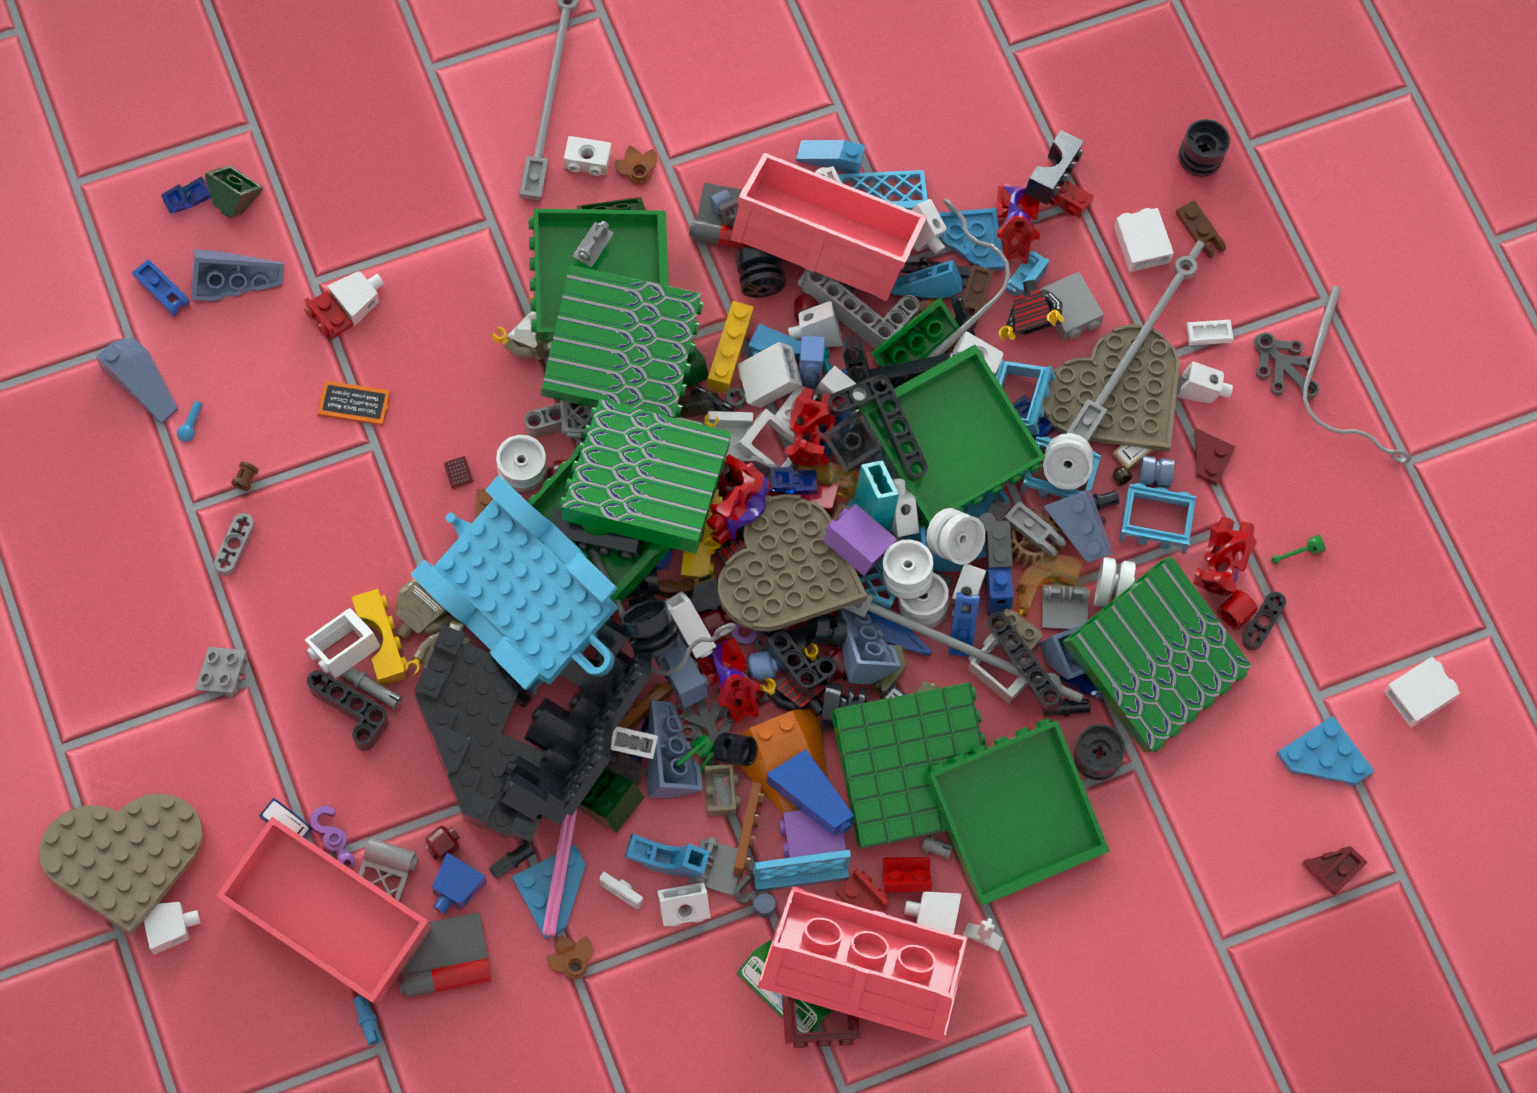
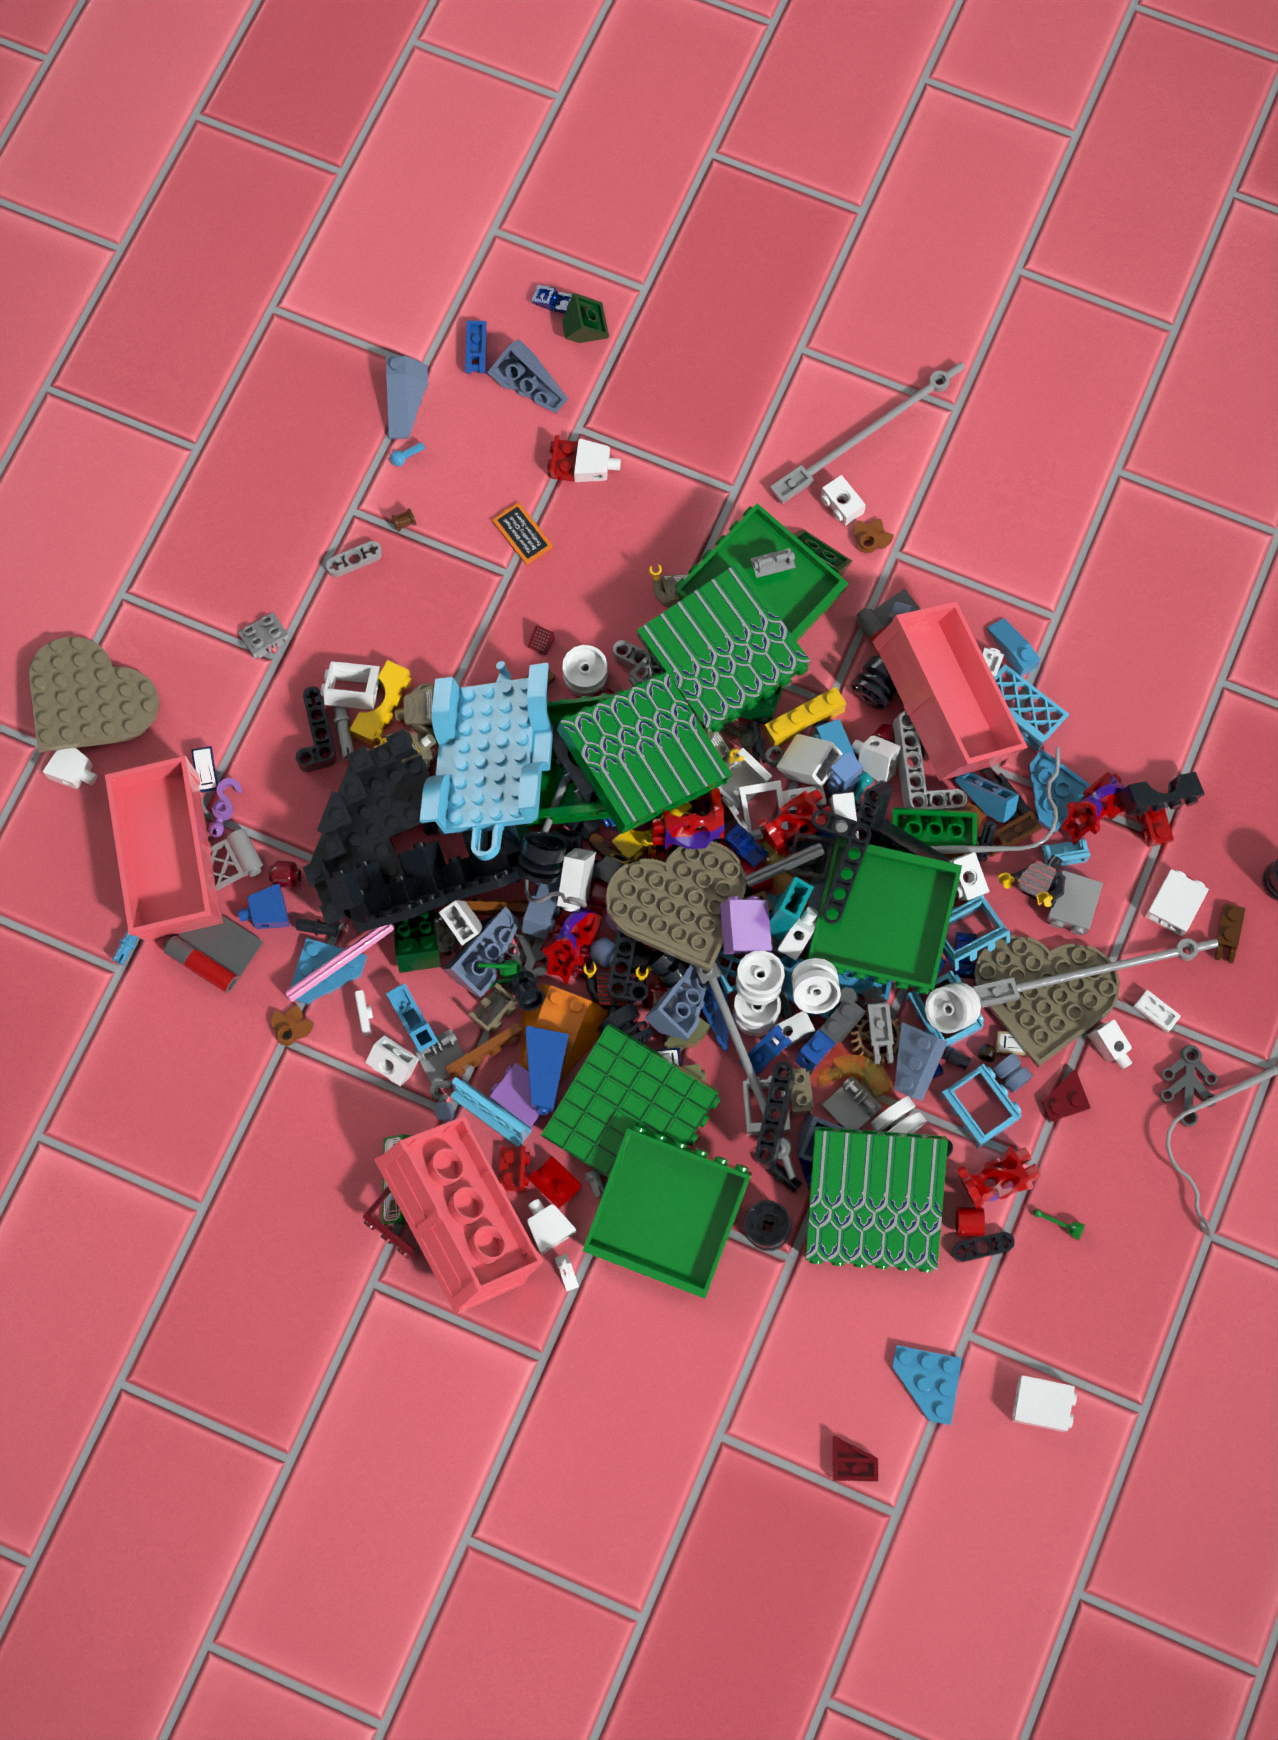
camera: 50 degrees right, 5 degrees up
white torso [911,199,946,255] -> none
none -> dark grey axle [744,843,824,887]

